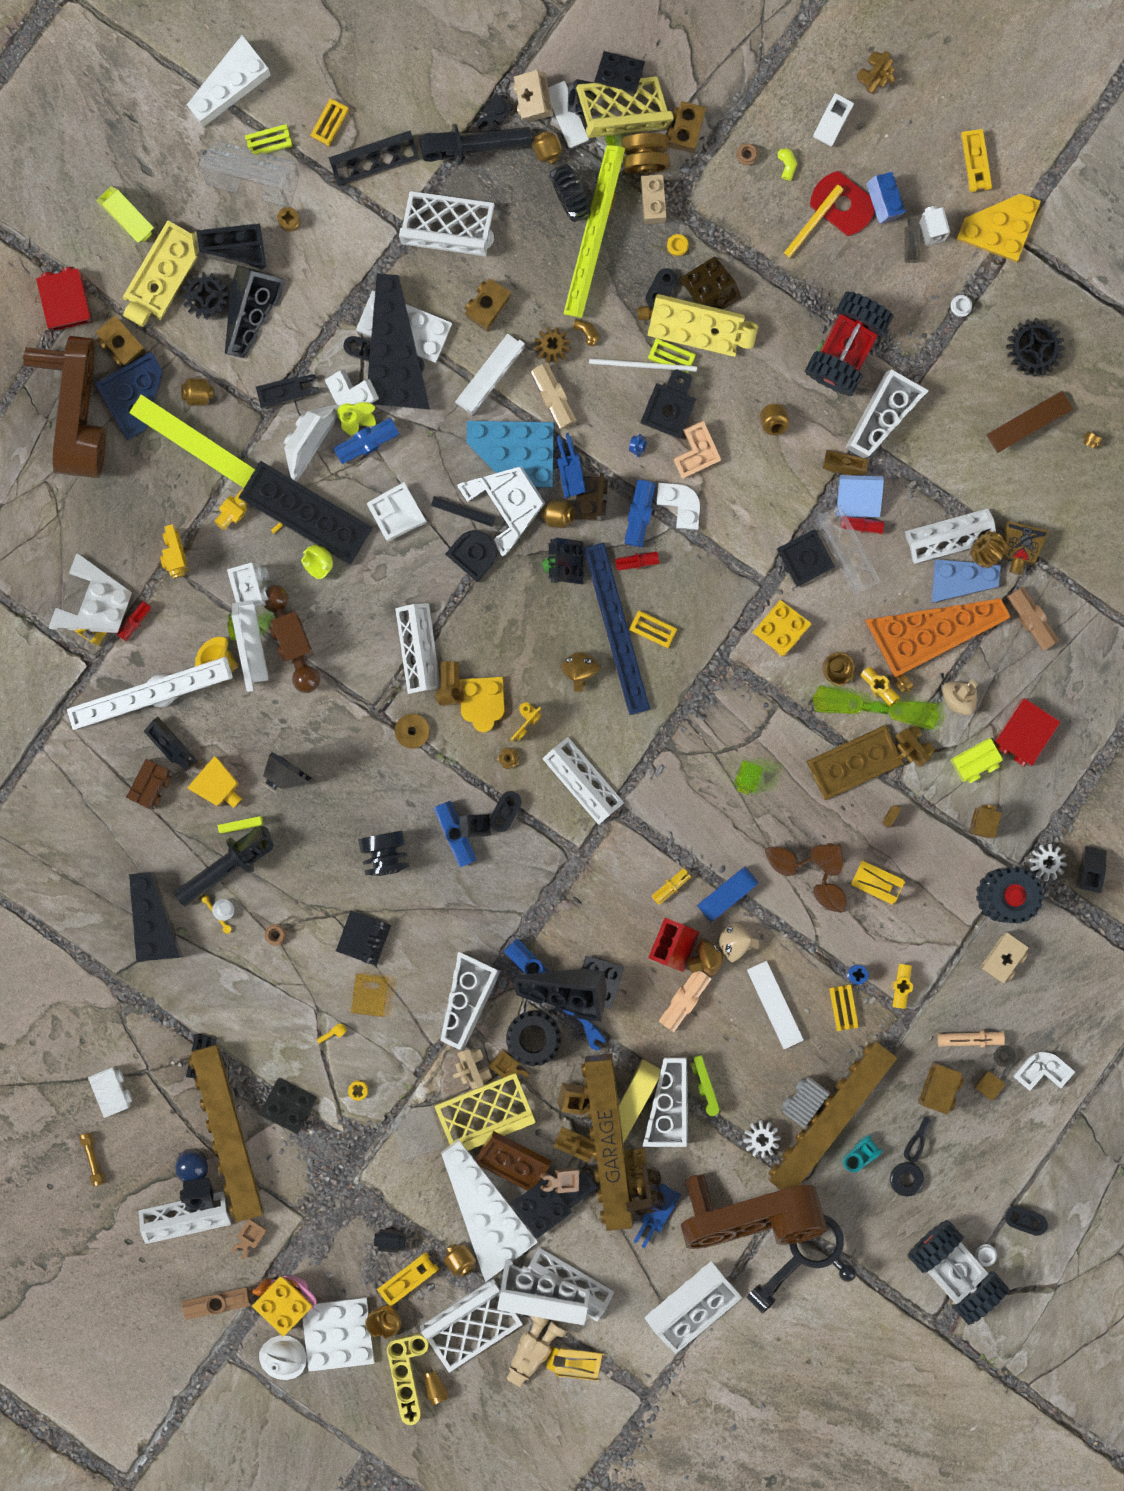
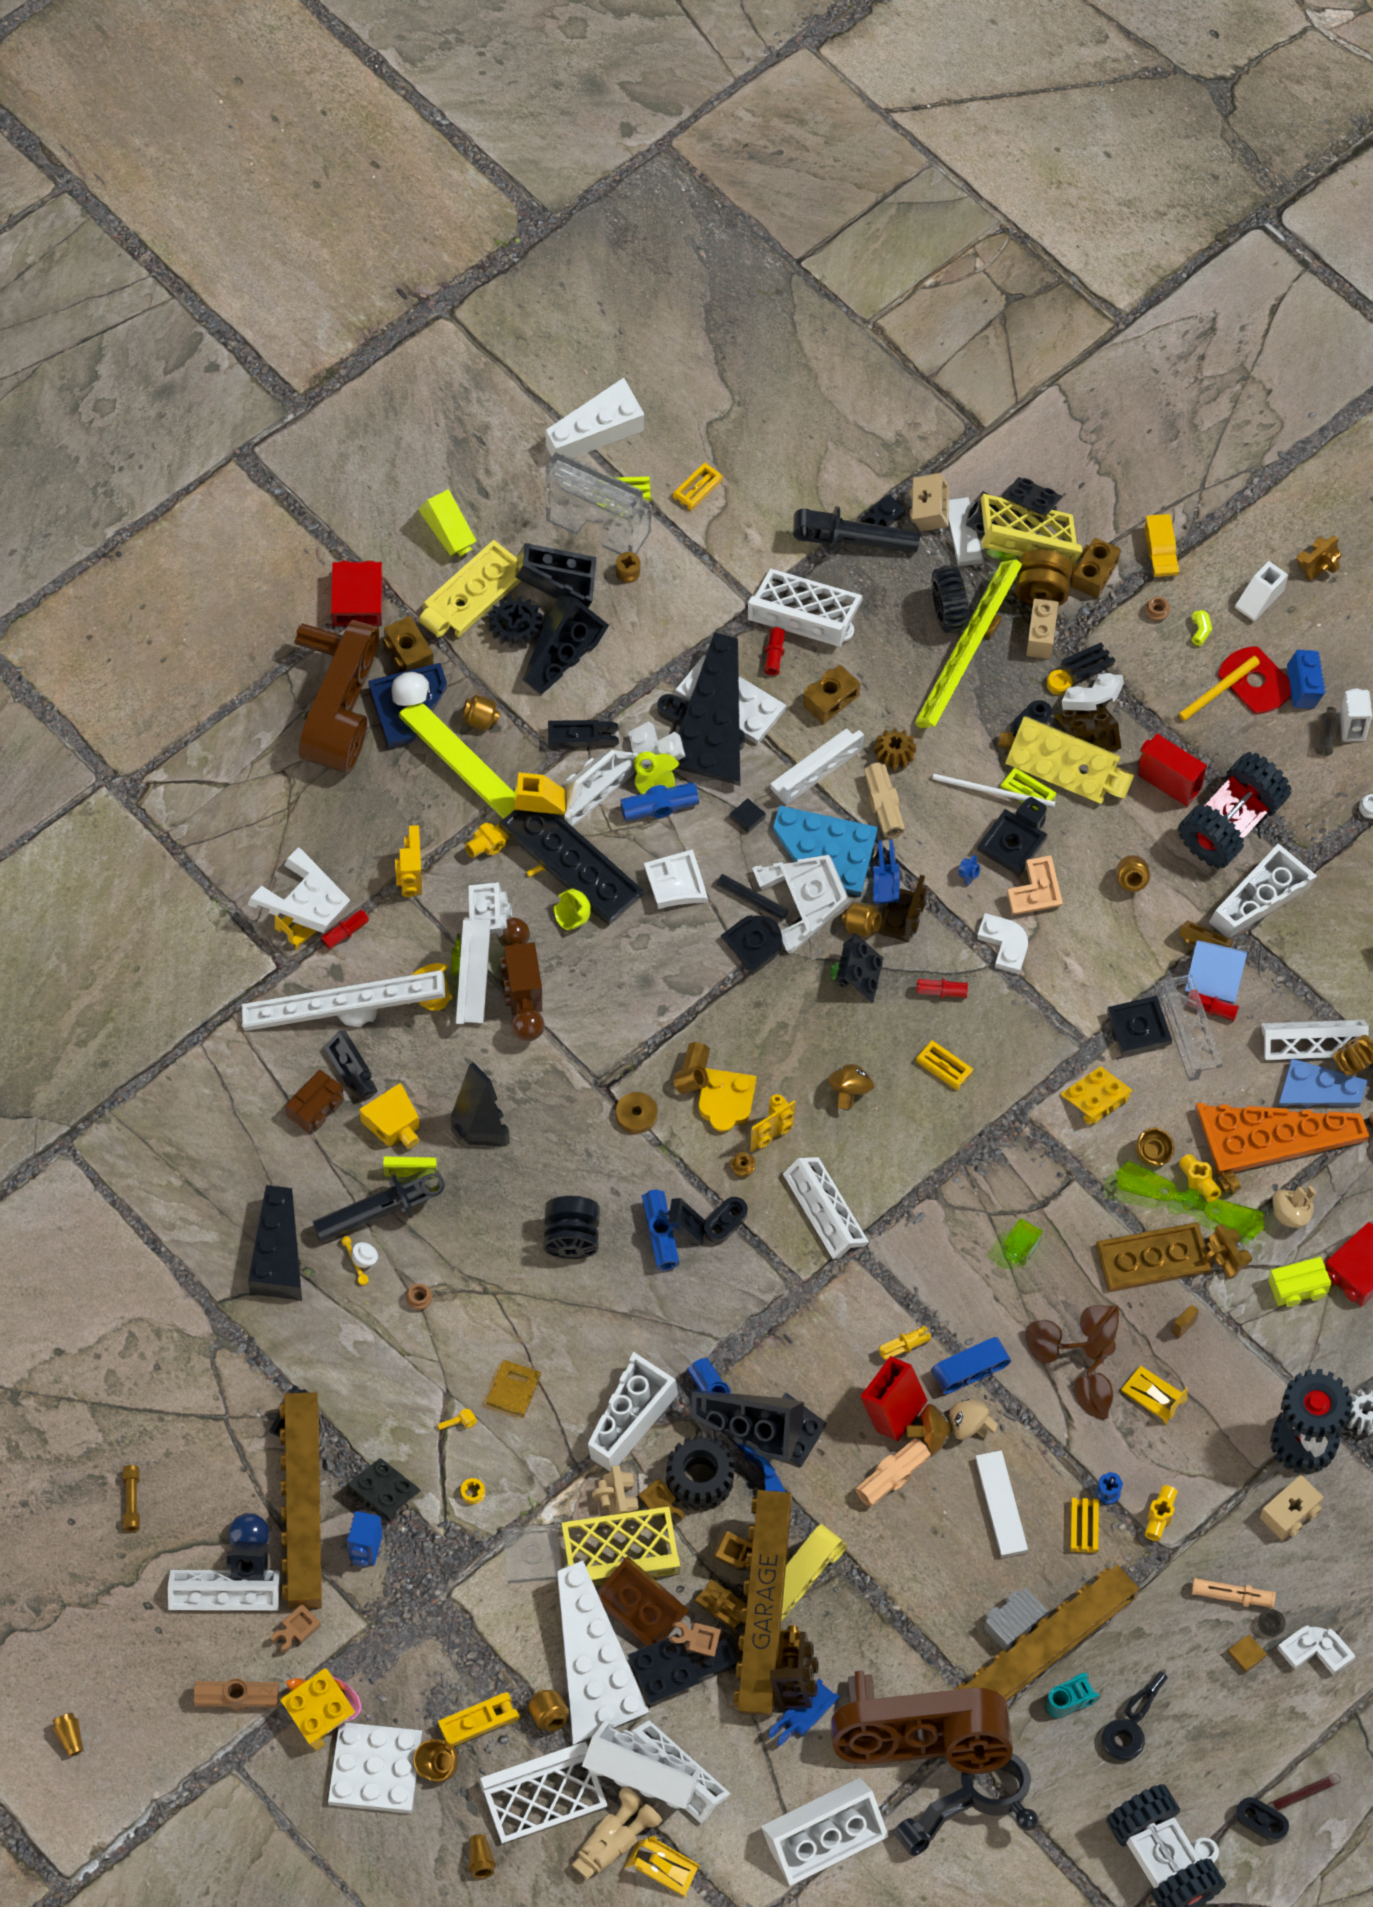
camera: 10 degrees right, 25 degrees down
white brick [88,1066,132,1118] -> none
white helmet [259,1335,307,1380] -> none
black fence [328,130,420,187] -> none
black hinge [336,910,391,966] -> none
black brick [374,1229,406,1253] -> none
light yellow beam [387,1332,429,1425] -> none
white fence [395,603,441,694] -> none
pearl gold head [532,130,563,164] -> none
pearl gold arm [572,318,599,346] -> none
dark blue tile [583,543,650,715] -> none
blue piece [624,480,655,548] -> none
white wedge [643,1057,688,1147] -> none
lime plate [690,1054,719,1116] -> none
white gear [743,1120,781,1158] -> none
pearl gold brick [918,1062,964,1115] -> none
pearl gold brick [968,804,1002,839] -> none
none -> pearl gold cone [52,1713,84,1757]
none -> blue brick [347,1511,382,1567]
none -> white hair [391,672,430,706]
none -> yellow slope [514,772,566,815]
none -> black tile [730,798,766,833]
none -> red axle [764,627,785,676]
none -> black tile [1060,642,1116,682]
none -> white plate [1062,673,1124,711]
none -> red brick [1137,733,1207,807]
none -> yellow piece [1144,514,1179,577]
none -> dark red piece [1267,1773,1341,1810]

